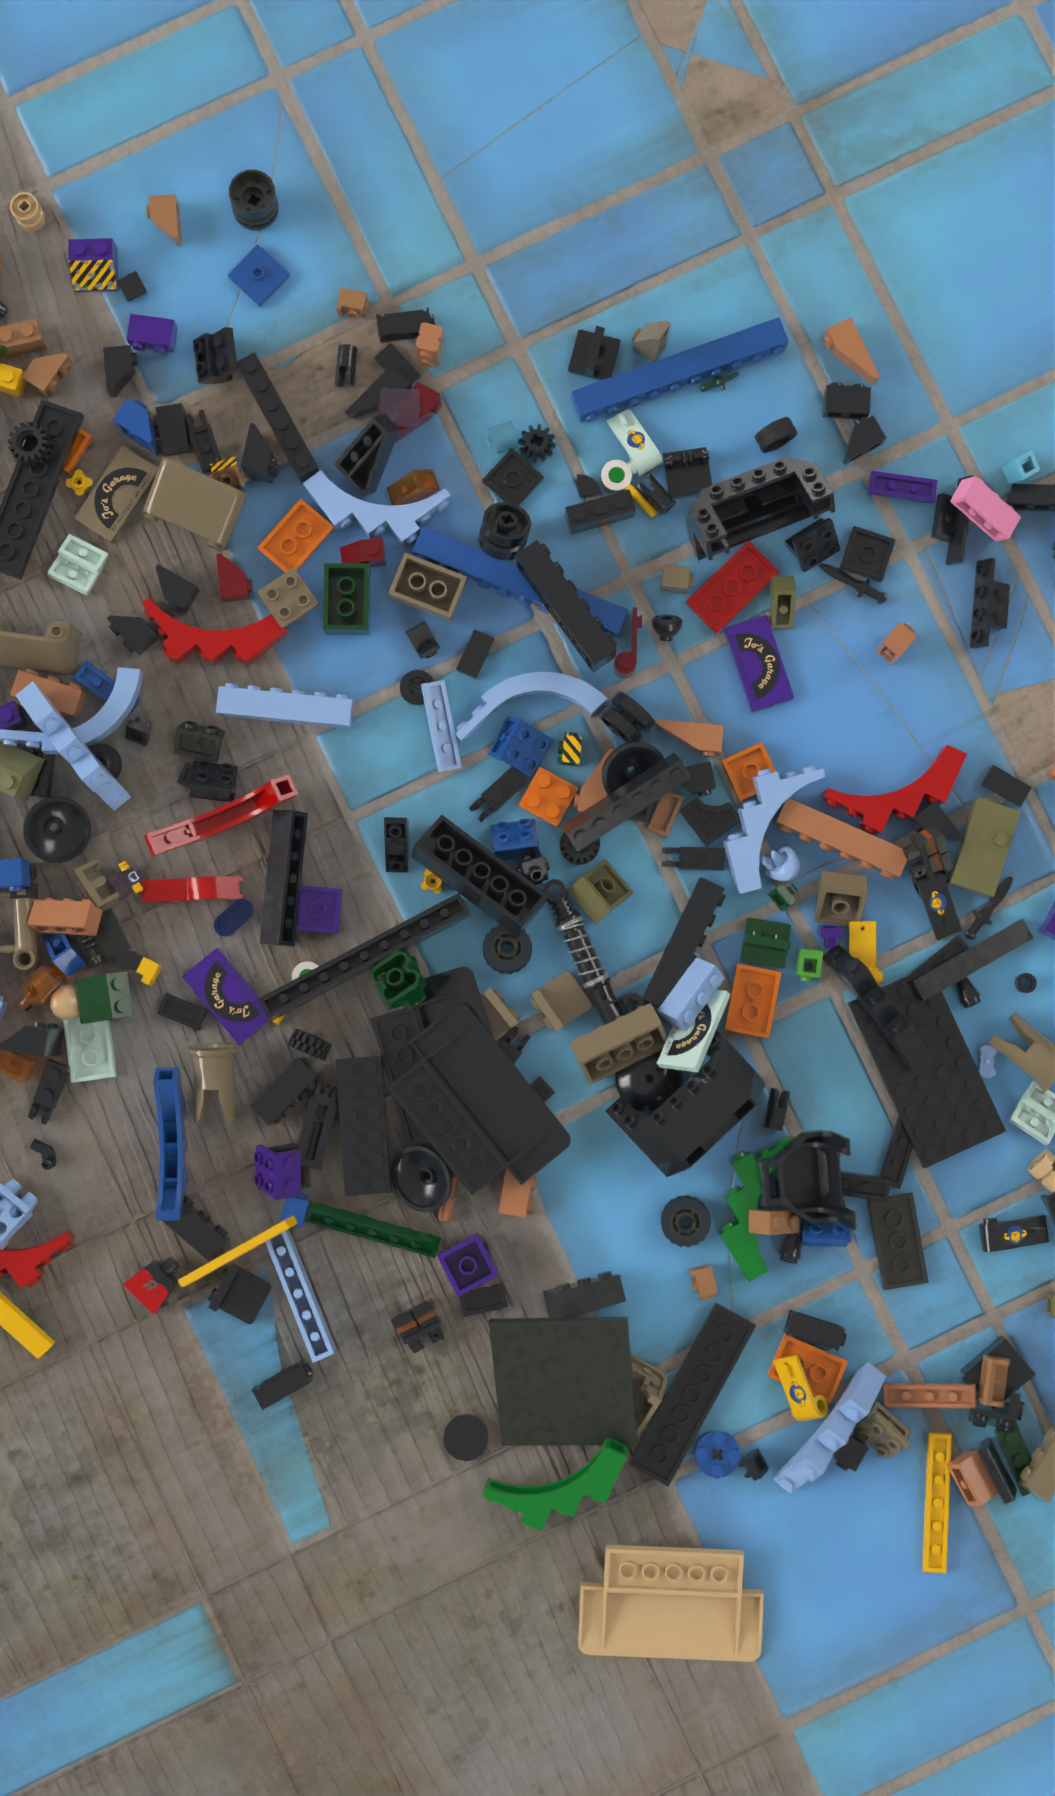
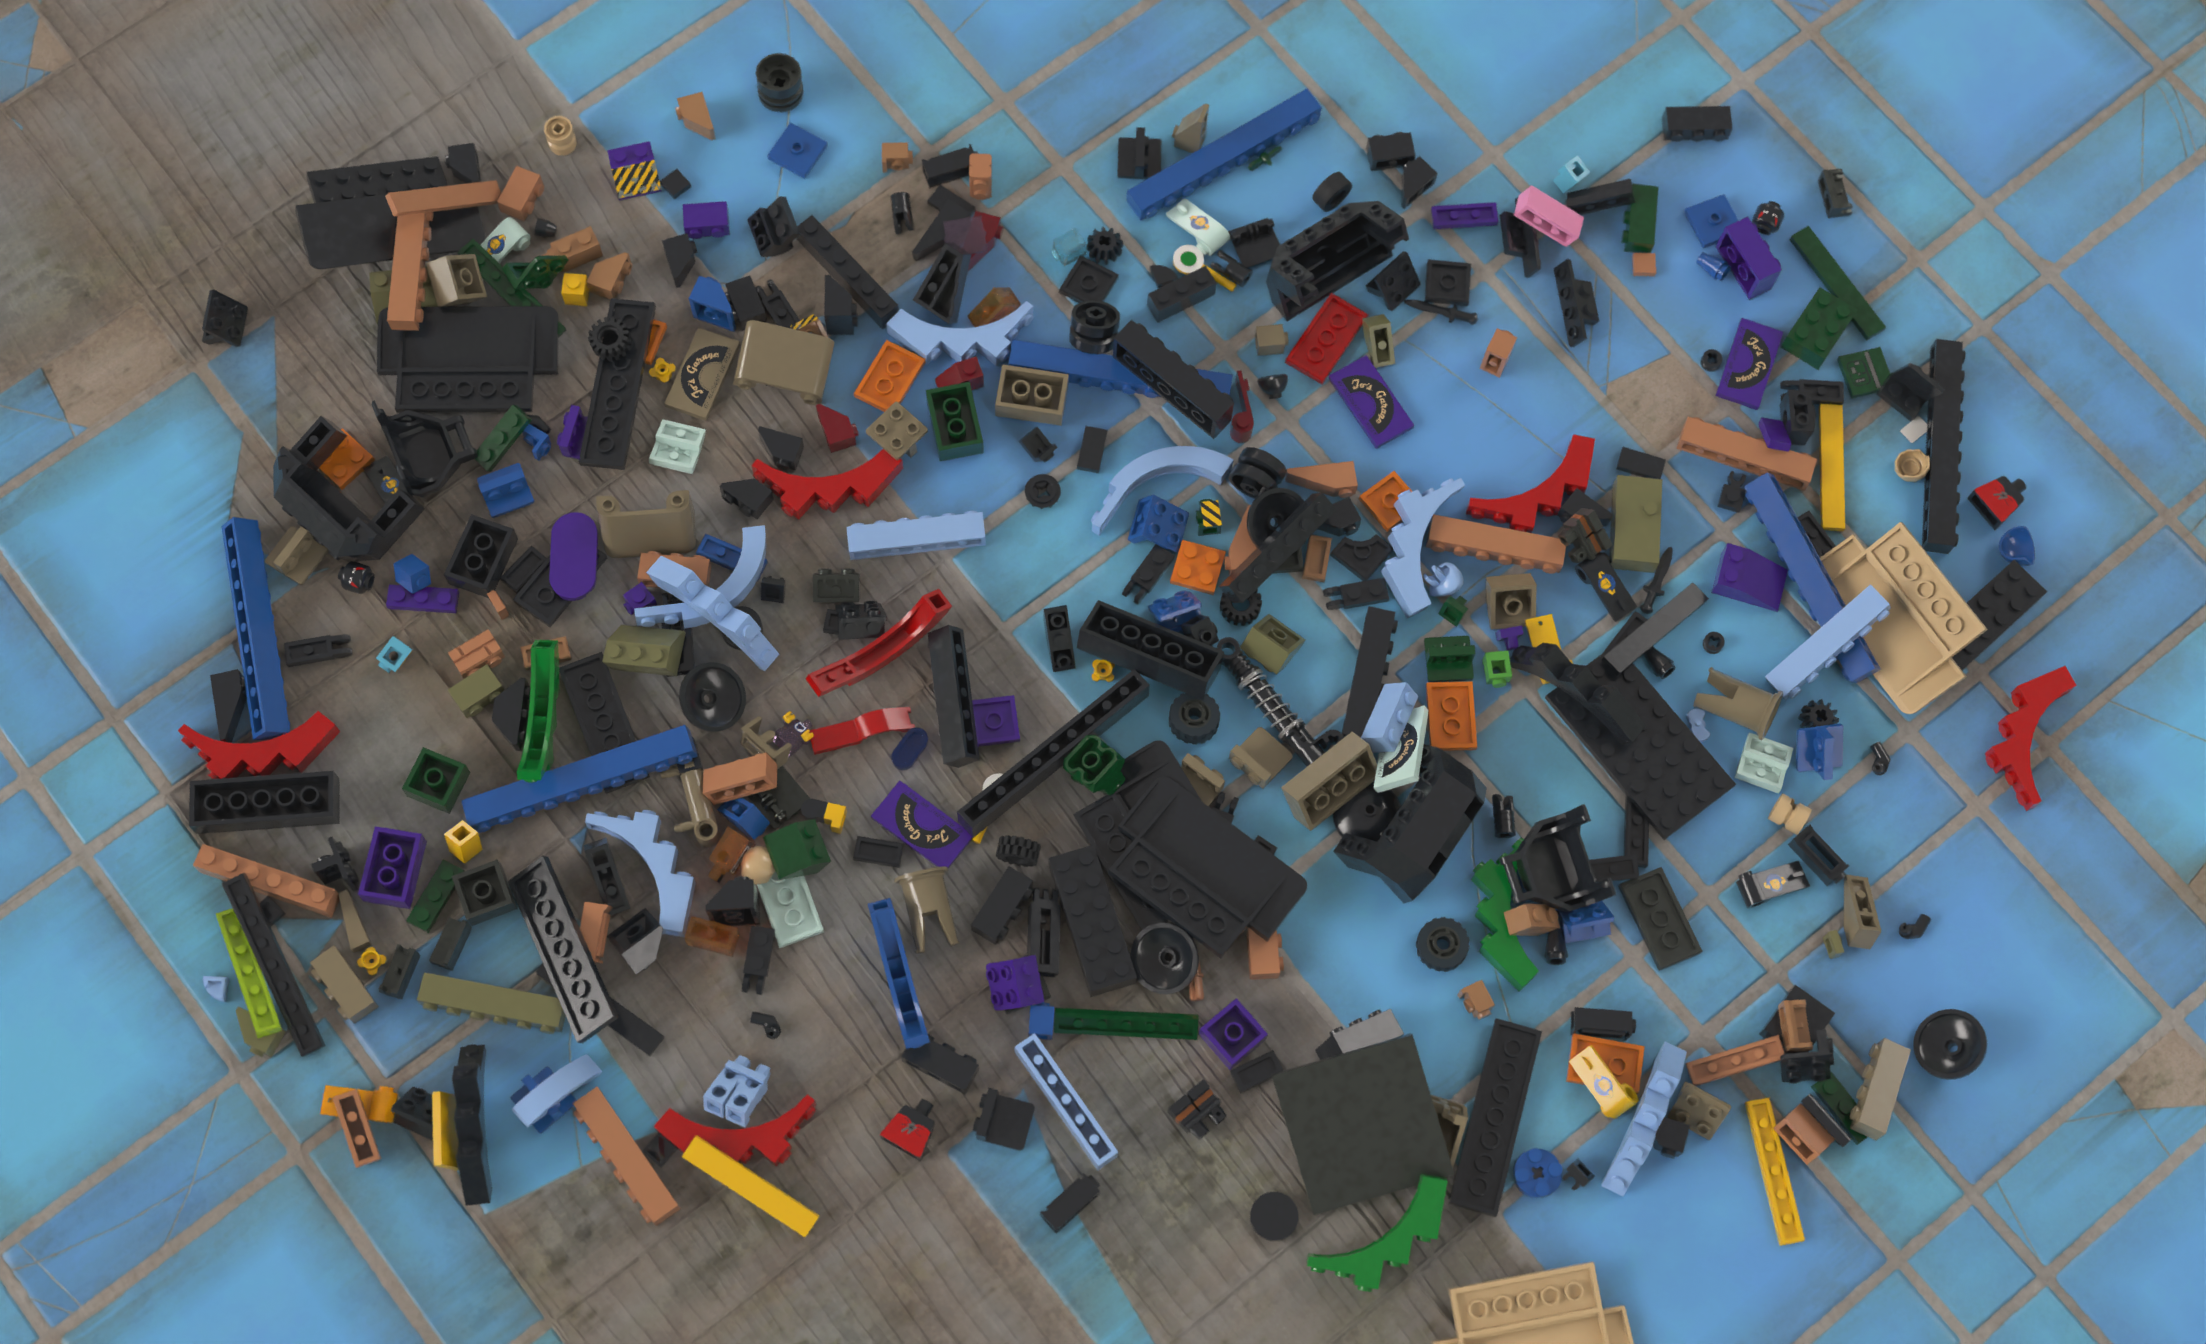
camera: 20 degrees left, 15 degrees down
yellow tile [178,1216,298,1287] -> none
light blue plate [421,680,462,773] -> none
nougat slope [823,318,880,385] -> none

